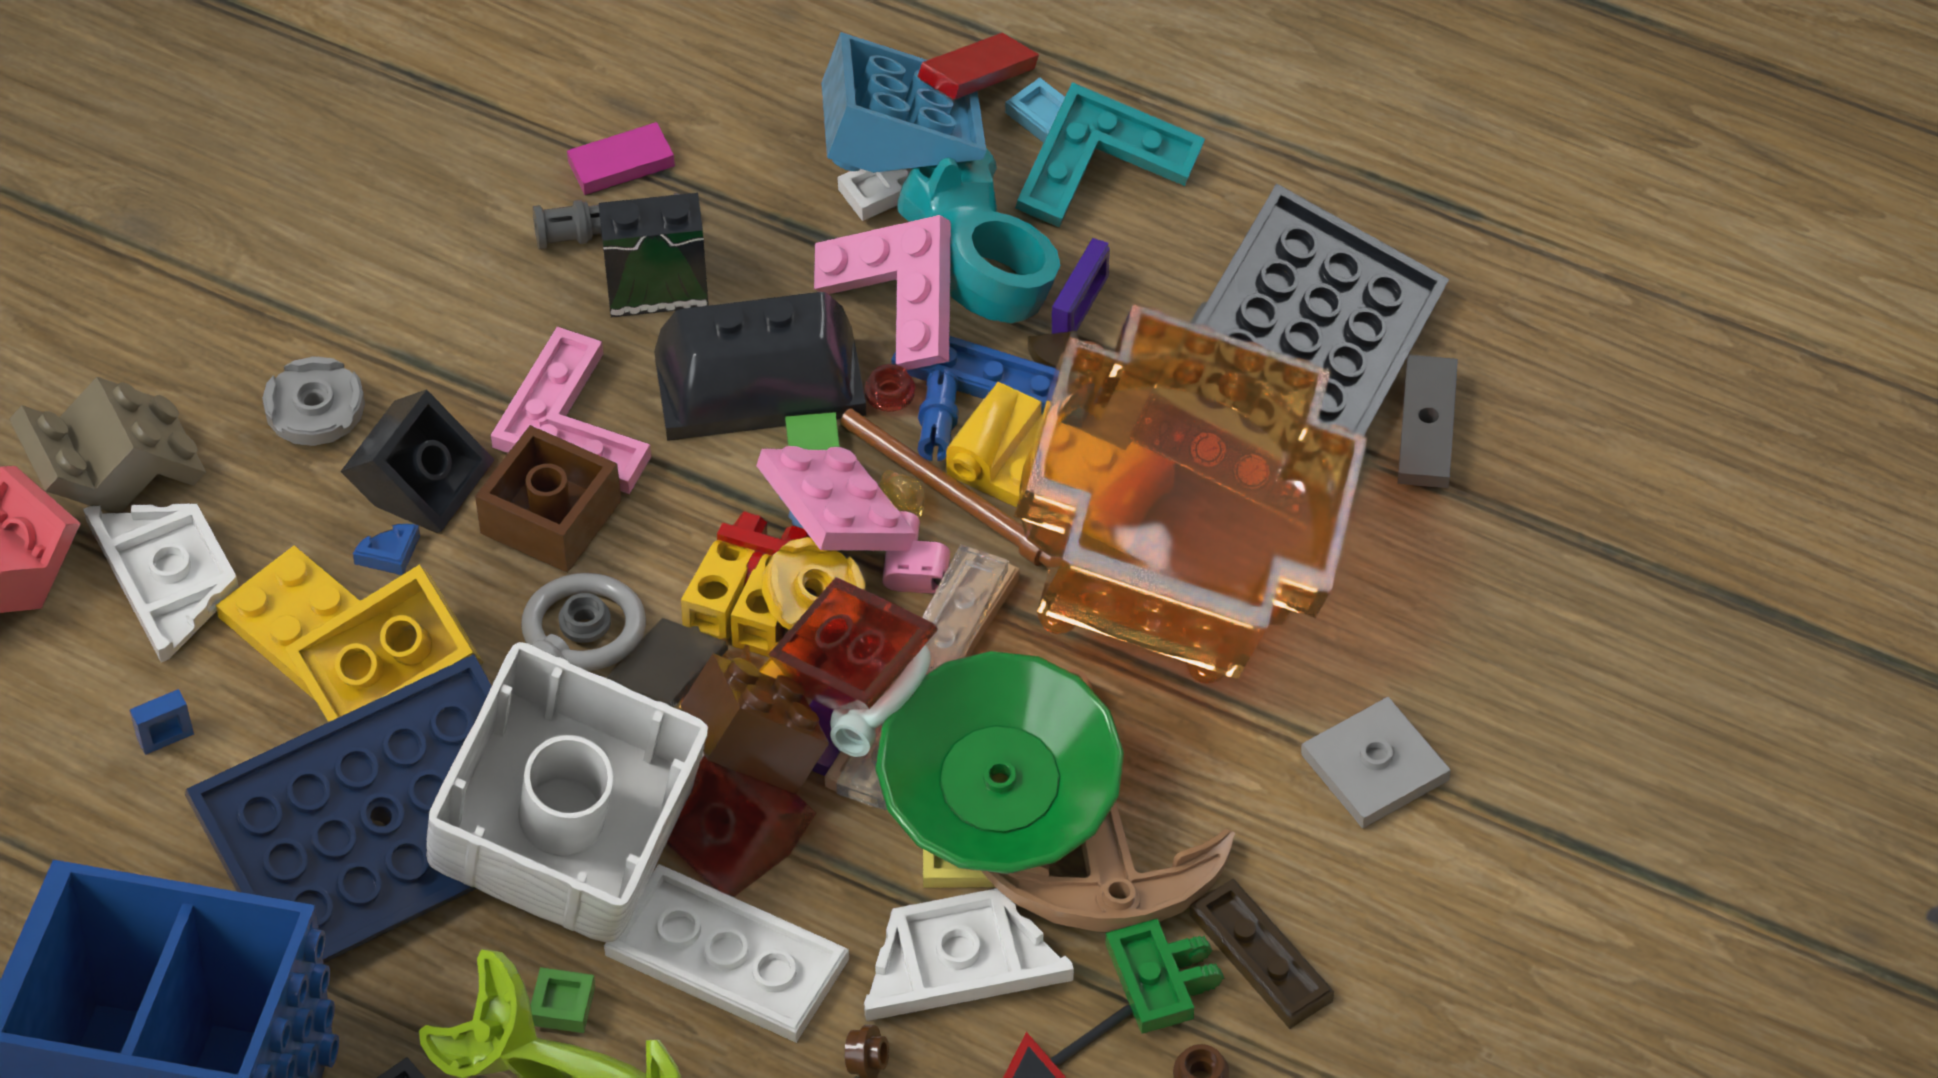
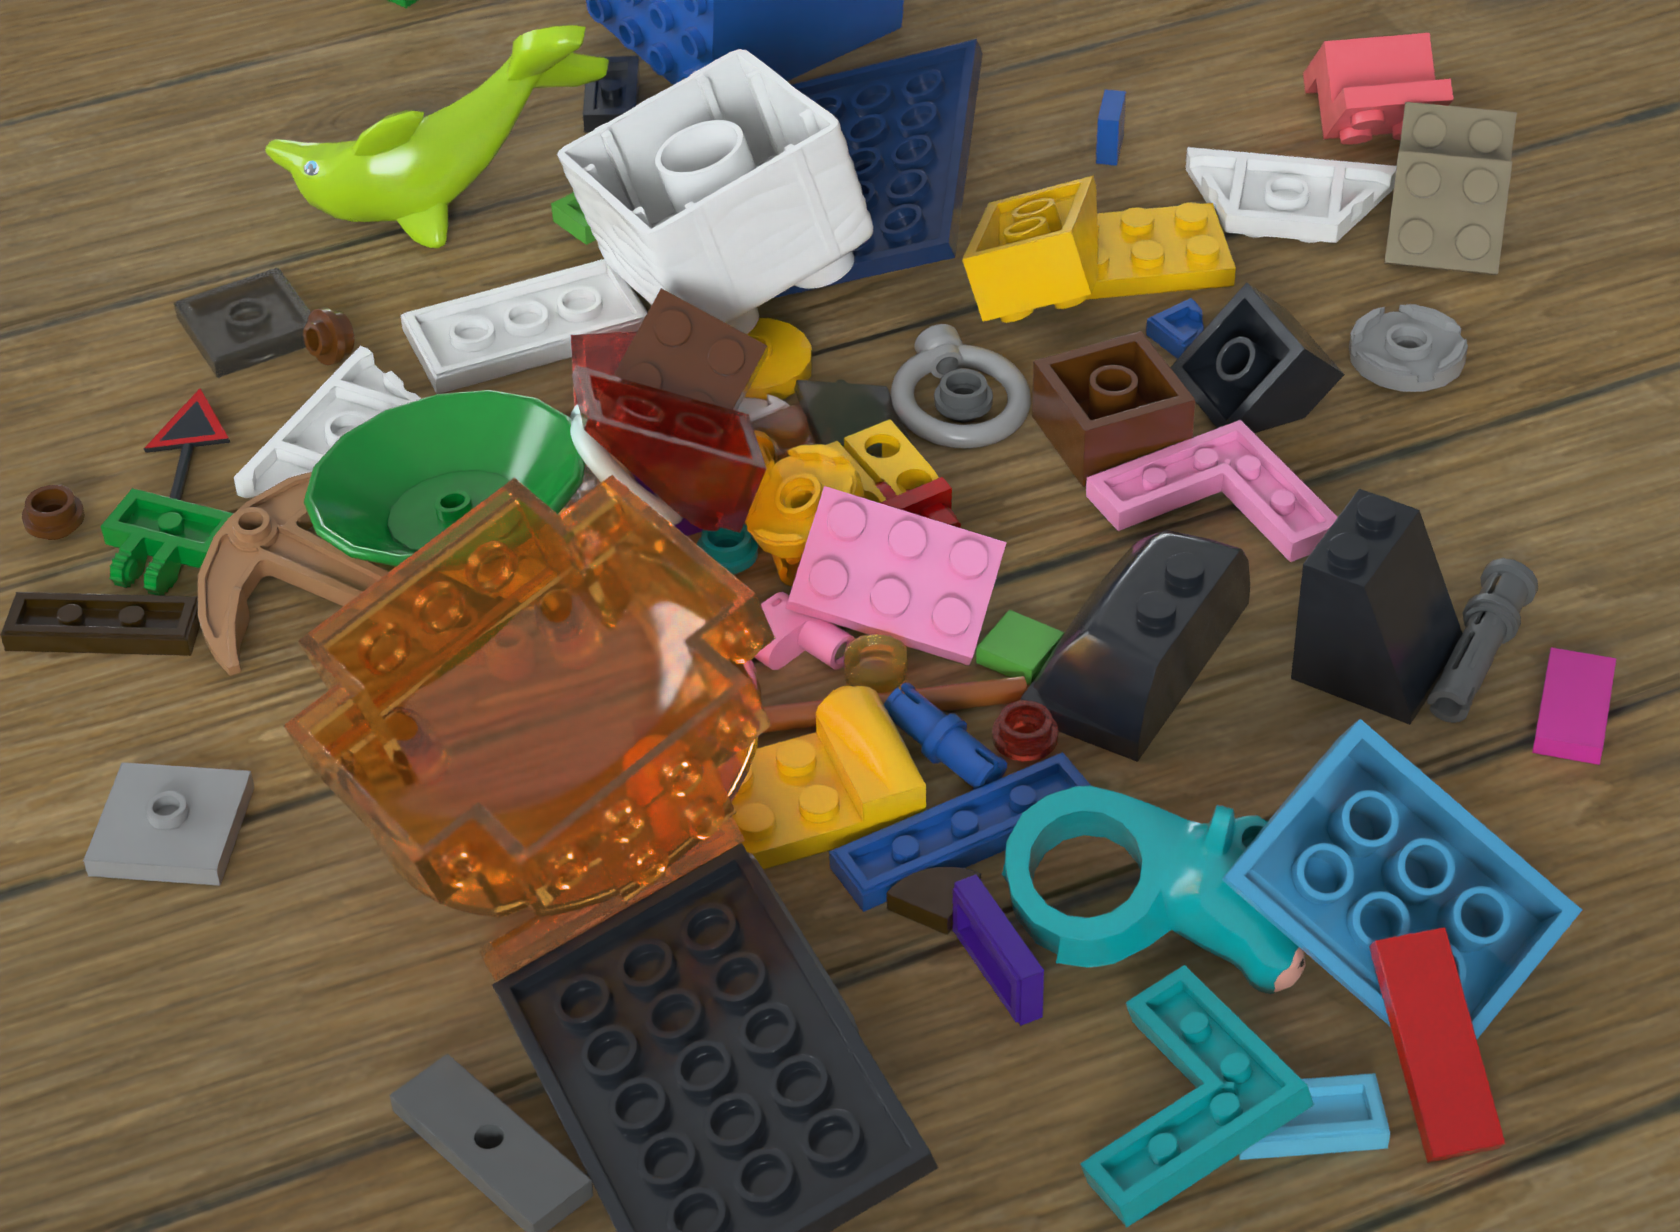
camera: 130 degrees right, 10 degrees down
bright pink plate [814,215,951,370] -> none

